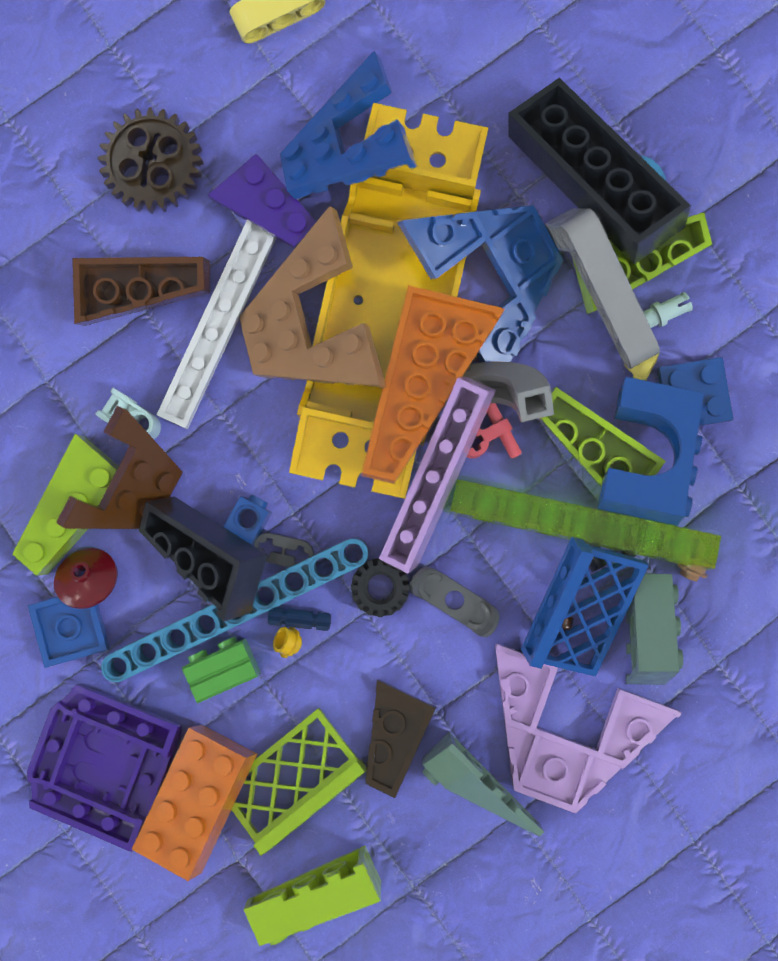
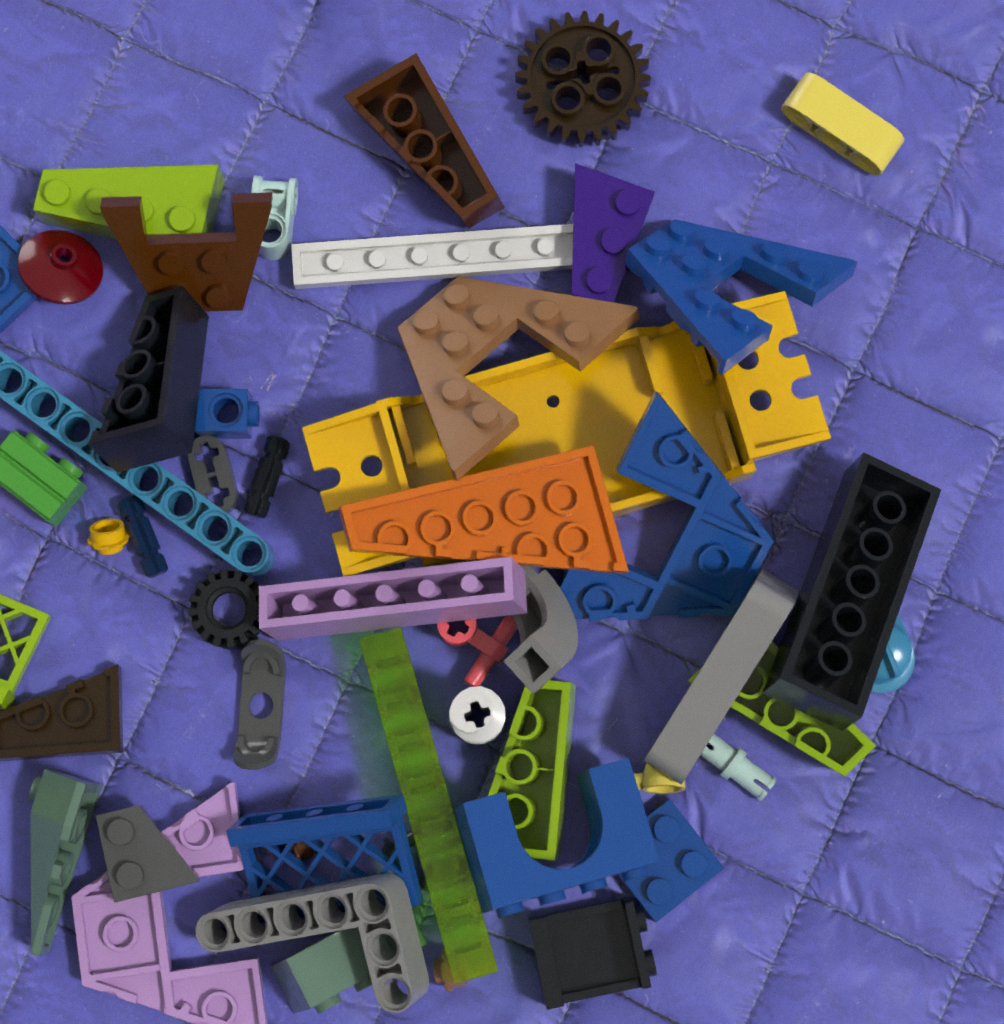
camera: 55 degrees right, 5 degrees down
none -> dark grey wing [96,805,200,903]
none -> light grey beam [195,873,429,1013]
none -> black axle [244,435,290,518]
none -> white piece [449,686,506,745]
none -> black panel [528,897,657,1010]

